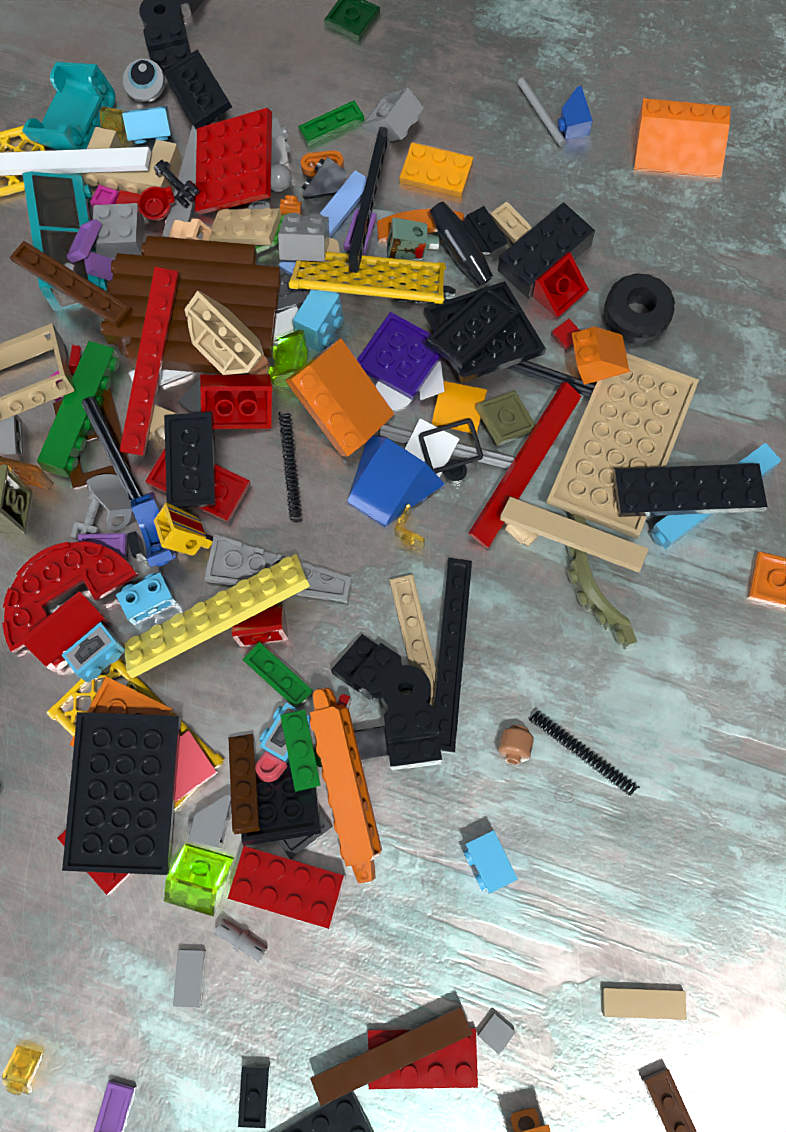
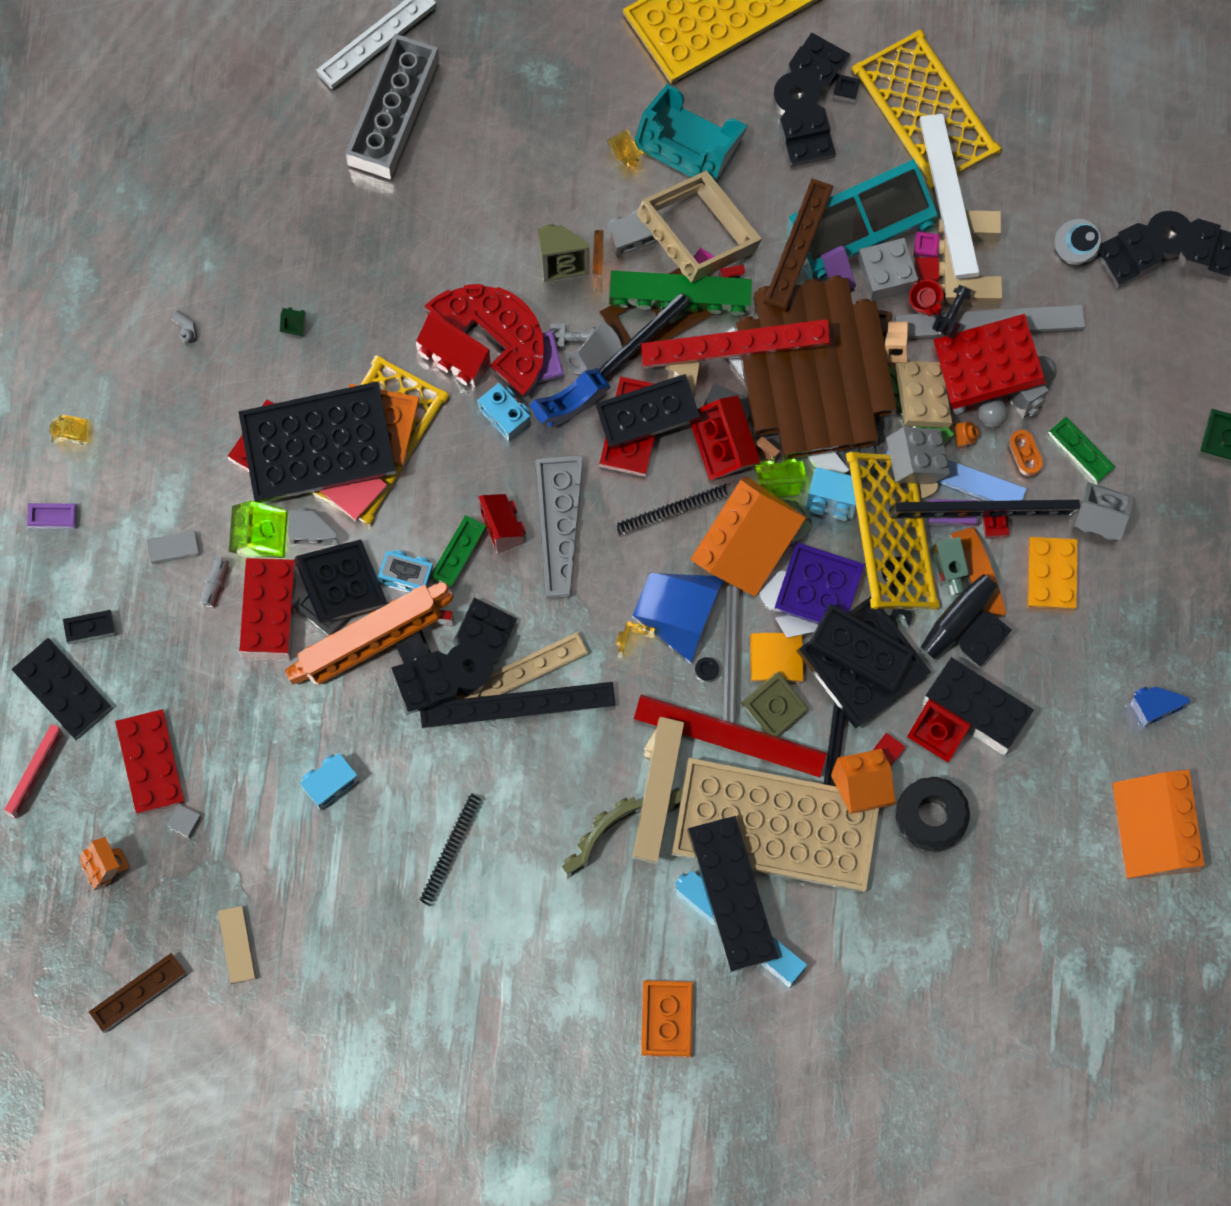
camera: 70 degrees right, 0 degrees up
teal windscreen [22,62,116,150] -> none
brick [62,622,125,683] -> none
medium lavender tile [67,219,102,263] -> none
clear yellow bracket [99,106,126,138] -> none
medium azure brick [122,106,173,144] -> none
light yellow plate [124,554,310,678] -> none
black tile [127,531,147,562] -> none
yellow torso [153,502,213,555] -> none
black plate [163,49,232,130] -> none
tan wedge [184,291,264,375] -> none
reddish brown plate [228,734,260,835] -> none
coral tile [255,751,287,782] -> none
green plate [280,710,321,792] -> none
black slope [301,157,349,197] -> none
reddish brown tile [310,1006,472,1106] -> none
white sticker [405,419,459,478] -> none
black piece [419,418,483,474] -> none
tan plate [490,201,532,244] -> none
nougat head [498,725,534,765] -> none
light grey bar [517,77,566,147] -> none
none -> red tile [982,516,1010,539]

